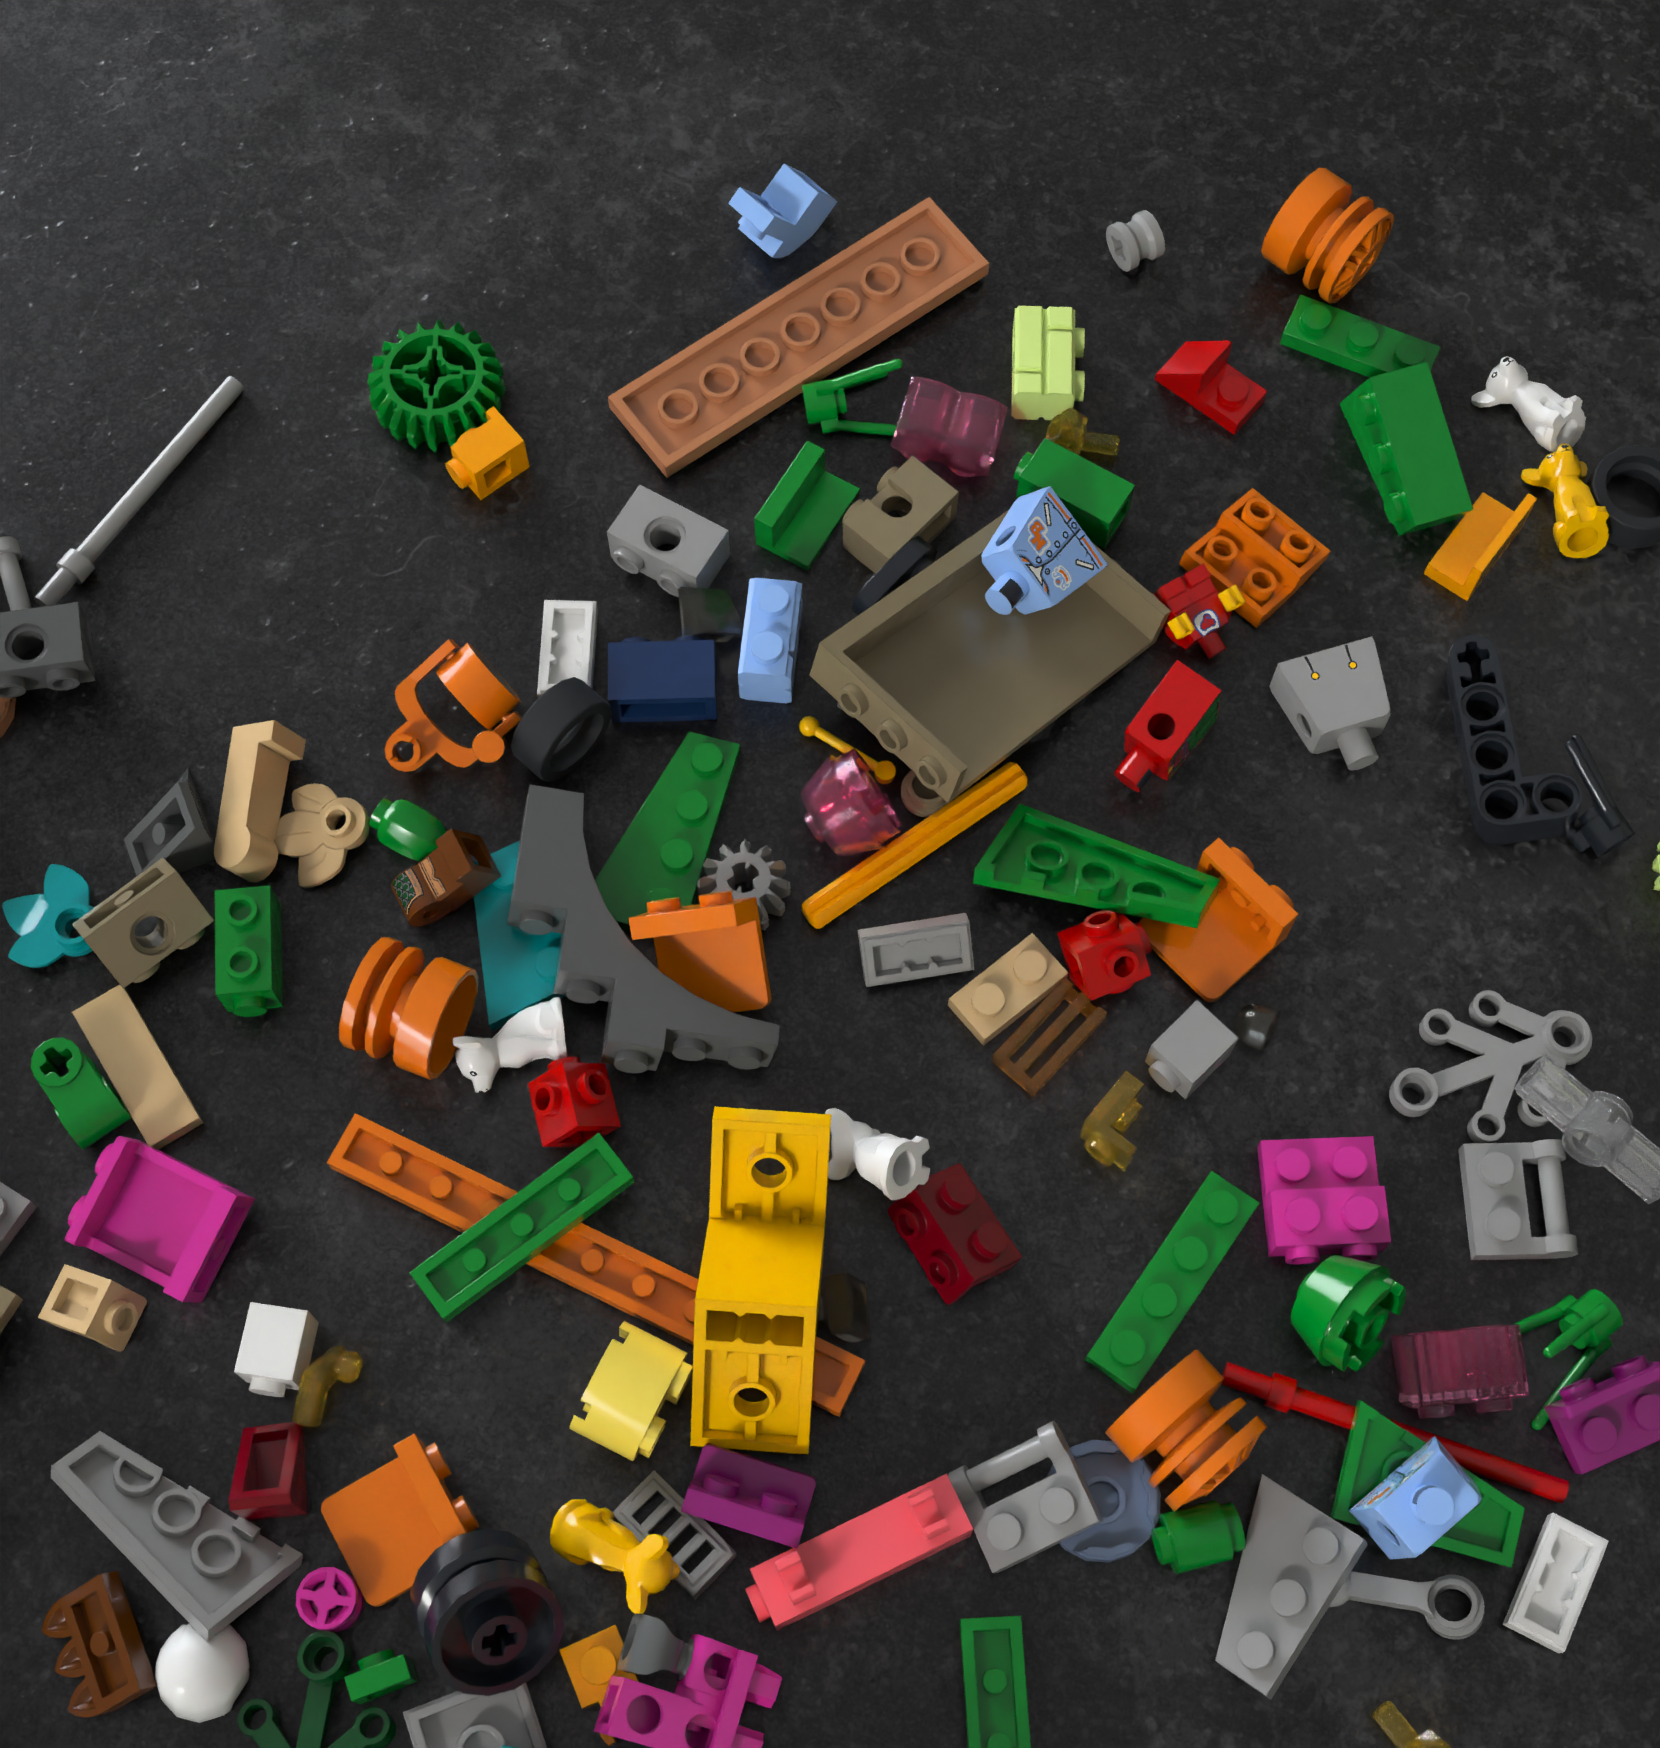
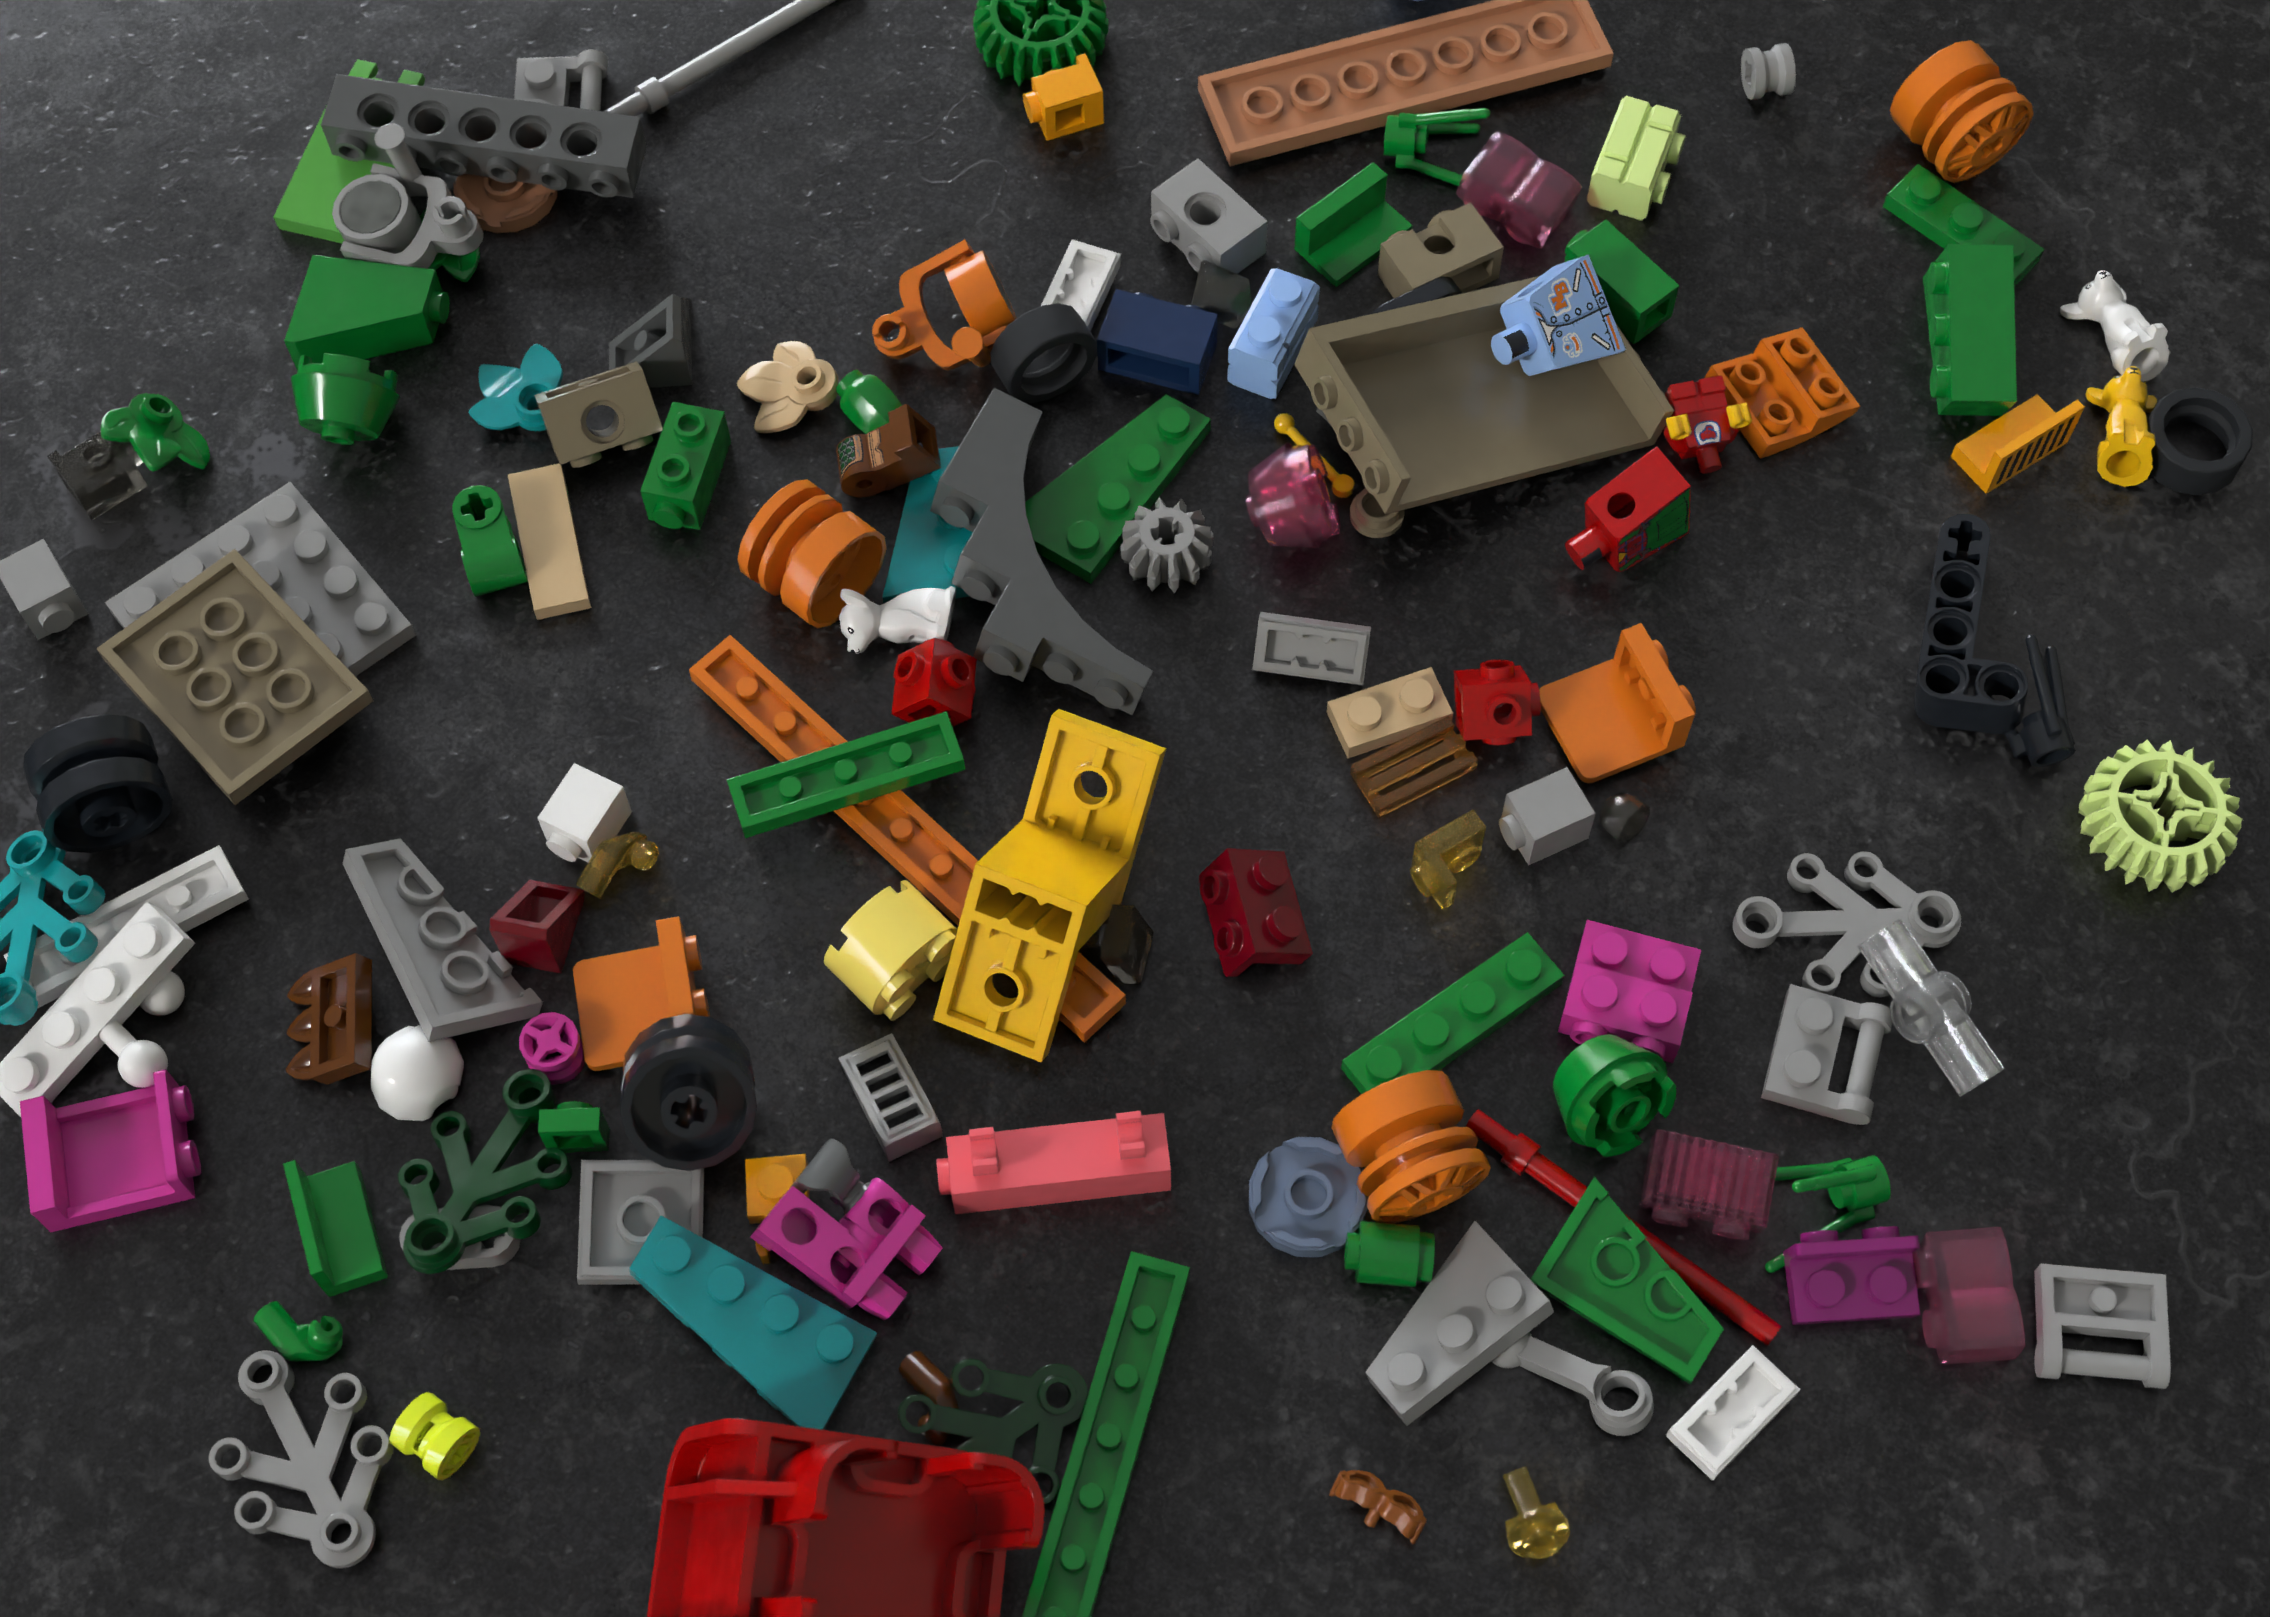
camera: 20 degrees right, 5 degrees down
tan bracket [38,1264,147,1352] -> none
dark pink panel [65,1136,255,1303] -> none
tan leg [214,720,306,882] -> none
yellow animal [550,1499,680,1614] -> none
orange bracket [629,890,771,1012] -> none
magenta bracket [681,1443,816,1549] -> none
light orange axle [801,762,1028,929] -> none
white animal [825,1108,930,1200] -> none
light grey plate [948,1421,1103,1573] -> none
green wing [973,804,1220,928] -> none
clear yellow plate [1046,409,1120,456] -> none
red slope [1155,340,1267,435] -> none
light grey torso [1269,636,1391,770] -> none
light blue torso [1349,1437,1482,1559] -> none

